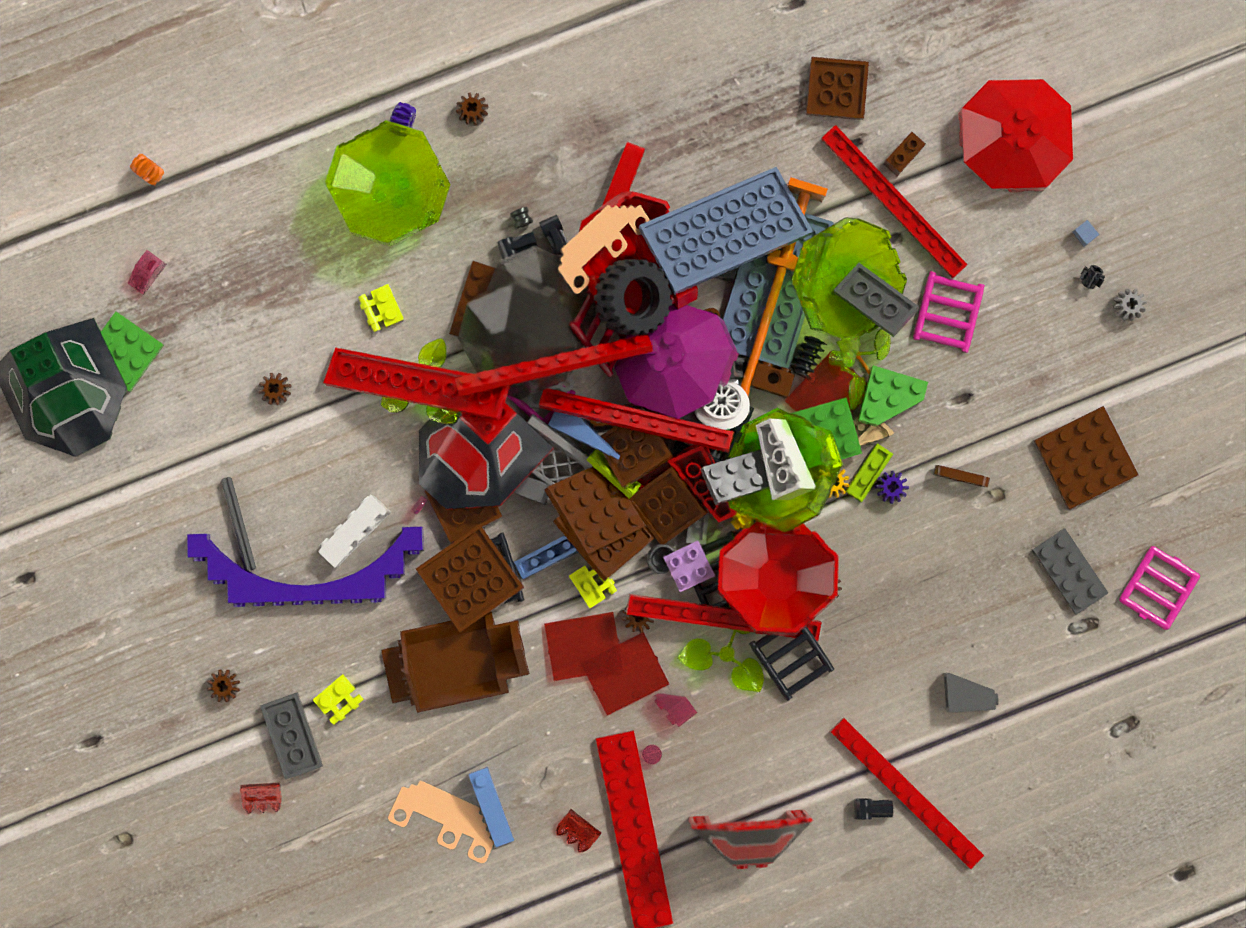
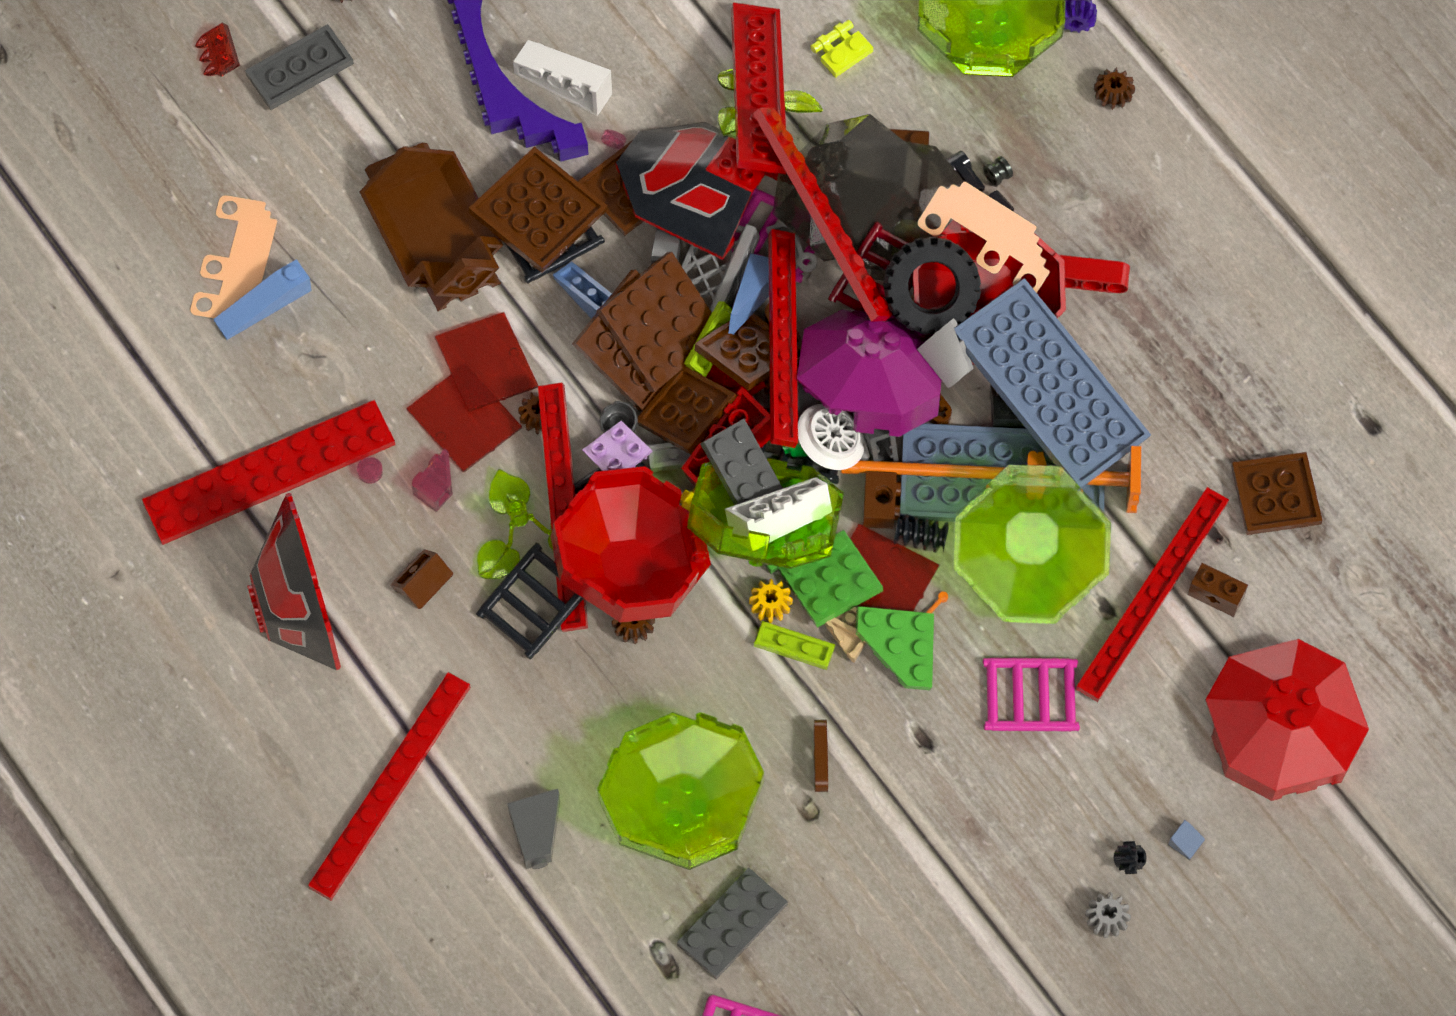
camera: 80 degrees right, 20 degrees down
neon yellow plate [313,674,364,725] -> none
clear red plate [556,809,602,852] -> none
neon yellow plate [569,566,617,608] -> none
clear neon green plant [829,329,891,410] -> none
dark grey plate [834,263,919,337] -> none
black piece [854,798,894,820] -> none
dark purple gear [875,471,909,504] -> none
reddish brown plate [1033,406,1139,510] -> none
none -> reddish brown panel [391,549,453,609]
none -> clear neon green windscreen [597,712,764,870]
none -> light grey slope [917,318,974,389]

